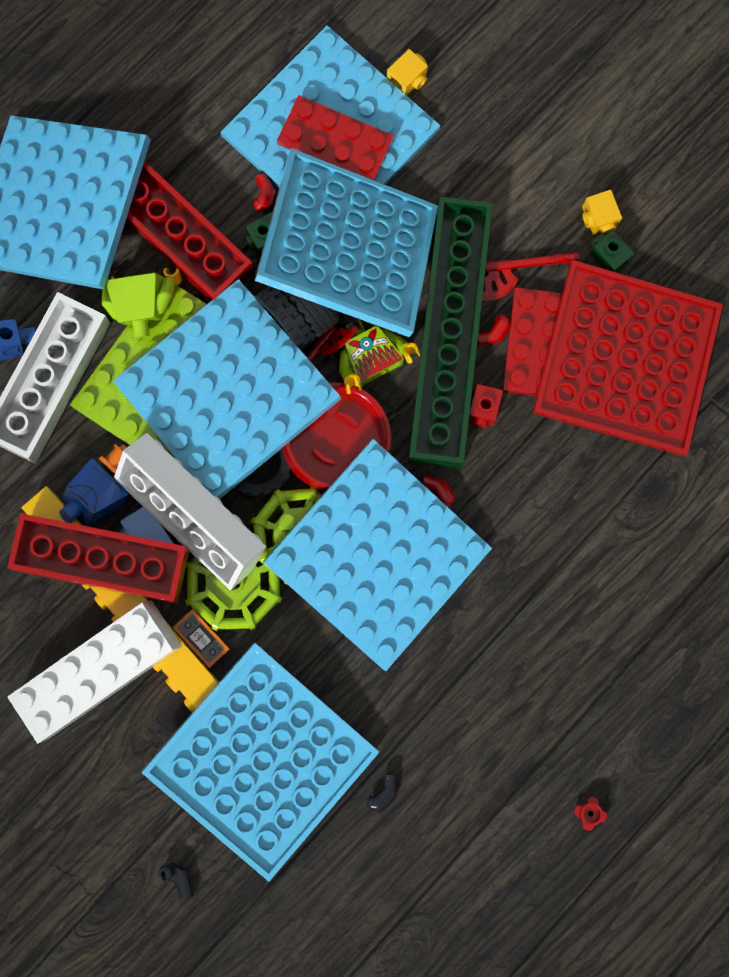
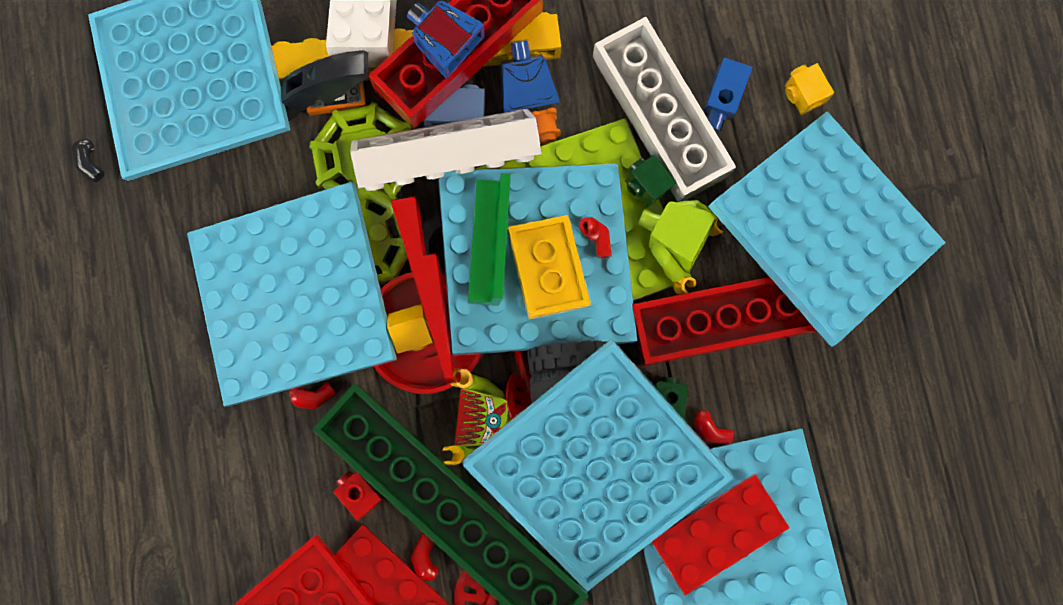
camera: 125 degrees right, 0 degrees up
none -> black slope [281,50,369,121]
none -> yellow brick [387,304,433,354]
none -> red slope [391,197,457,384]
none -> torso [407,1,485,79]
none -> green fence [468,173,511,306]
none -> yellow plate [507,215,591,320]
none -> red arm [579,217,612,259]
none -> dark green brick [625,155,677,208]

